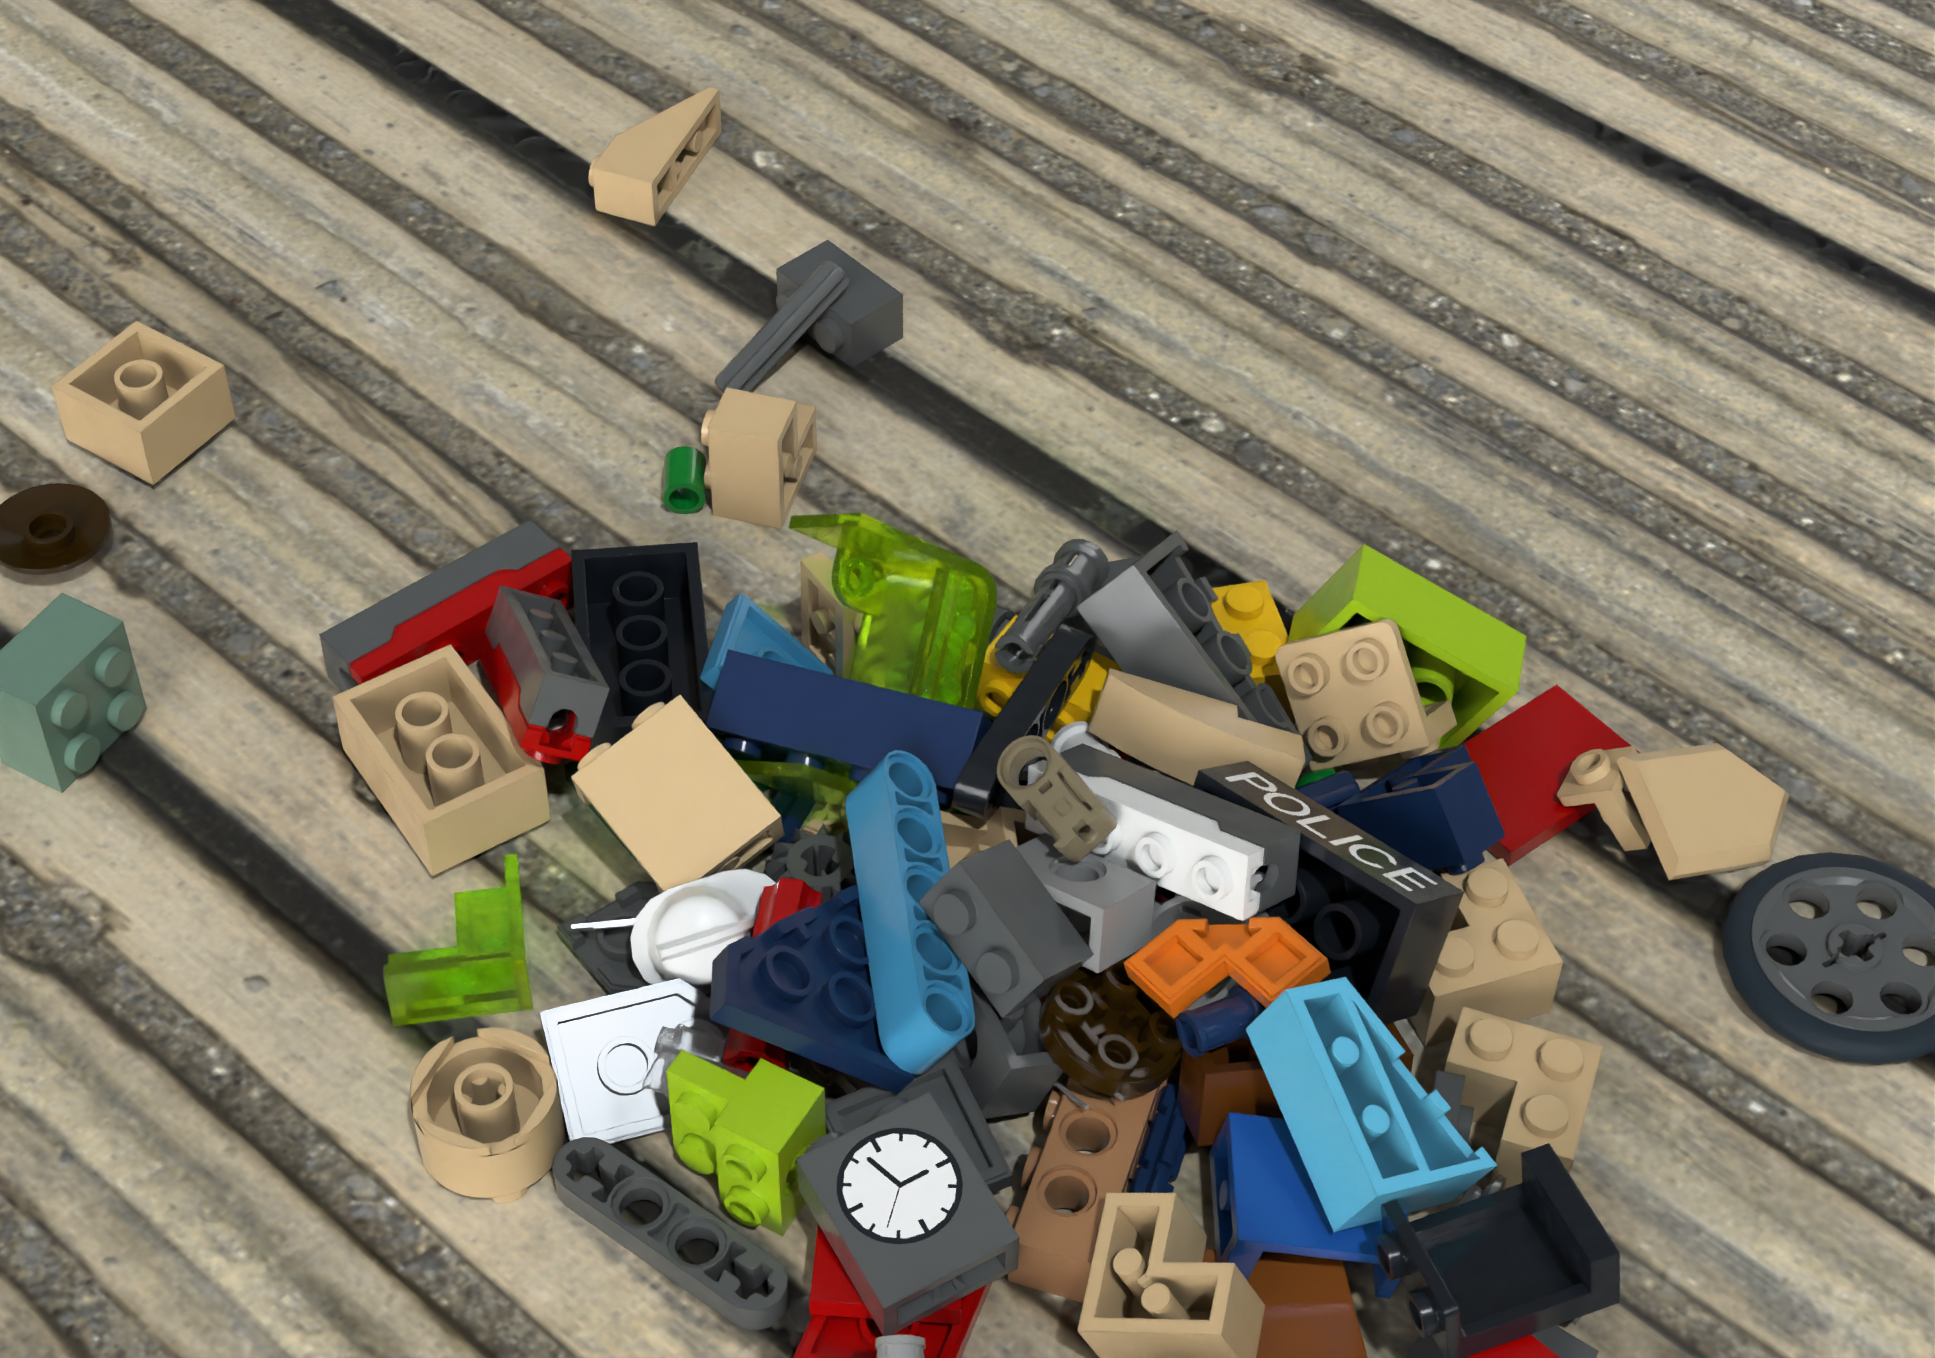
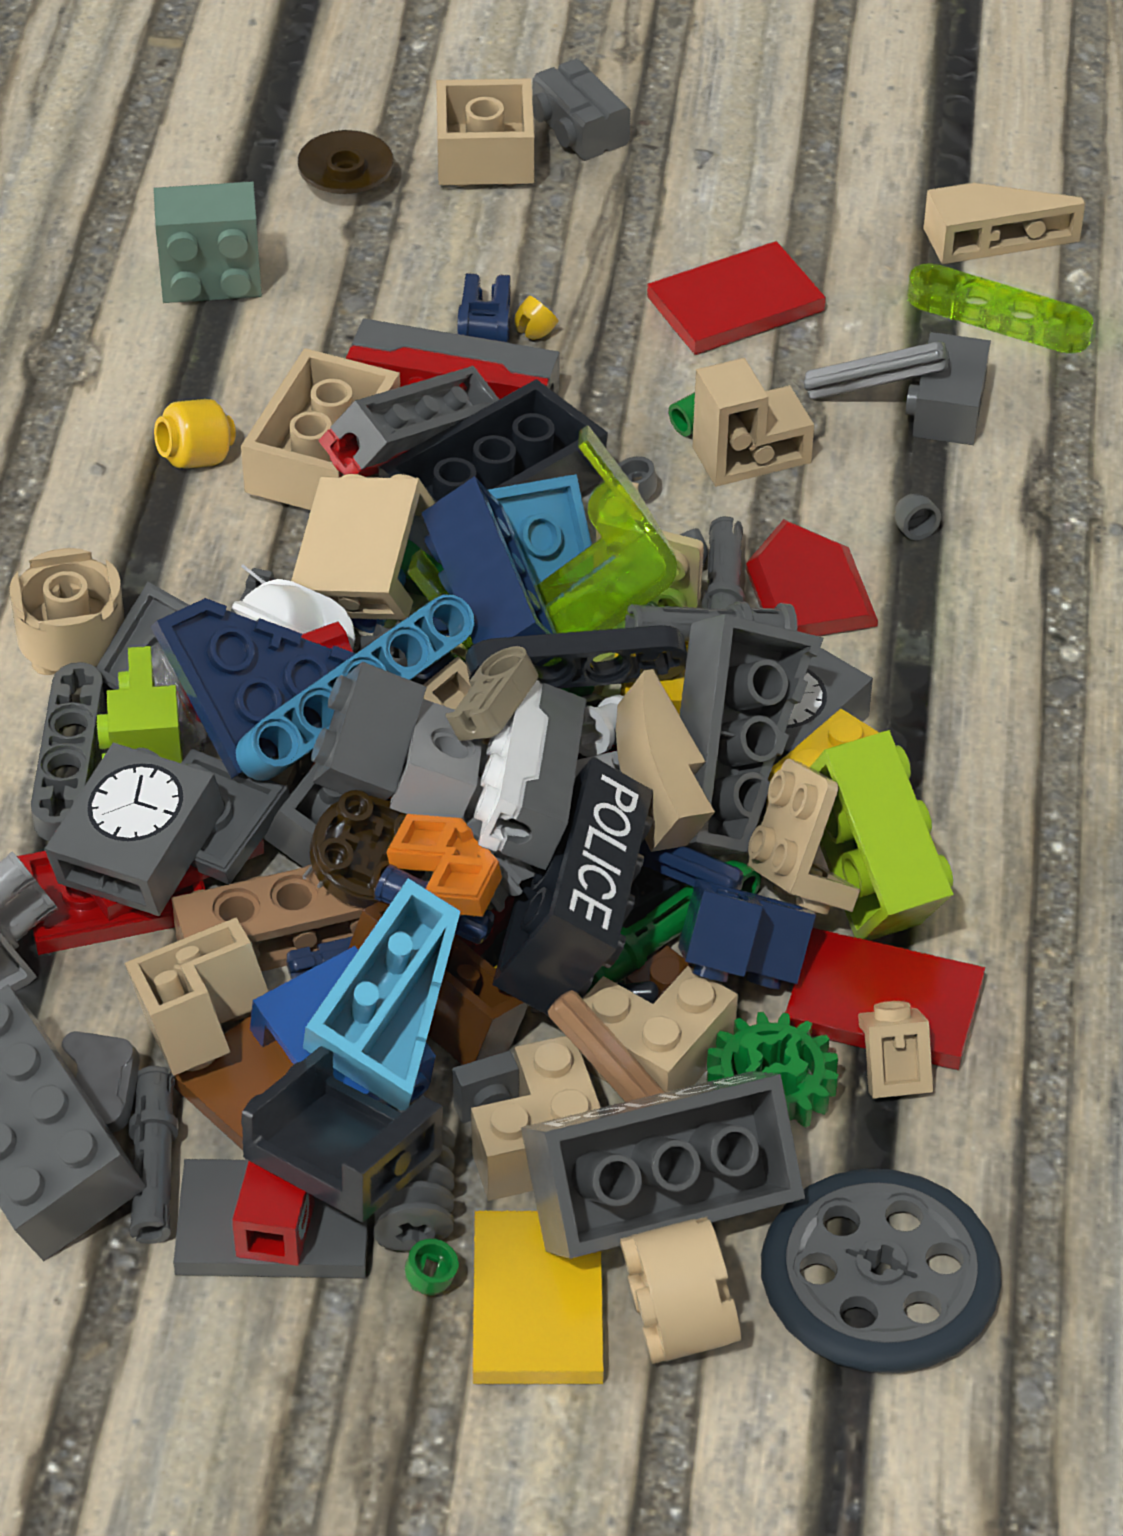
camera: 55 degrees right, 0 degrees up
clear neon green panel [383,853,533,1026] -> none
tan tile [1616,743,1790,880] -> none
none -> yellow head [154,399,236,469]
none -> green hinge [405,1239,459,1296]
none -> dark blue piece [457,273,511,343]
none -> yellow tile [473,1211,603,1384]
none -> yellow hinge [515,295,559,340]
none -> dark grey brick [521,1071,805,1259]
none -> dark grey brick [532,58,631,161]
none -> medium nougat axle [548,990,665,1102]
none -> dark grey hinge [613,456,657,501]
none -> tan brick [620,1217,741,1364]
none -> red tile [647,241,826,355]
none -> green gear [706,1012,839,1128]
none -> red tile [746,519,878,636]
none -> dark grey hinge [895,493,941,540]
none -> clear neon green beam [907,263,1094,354]

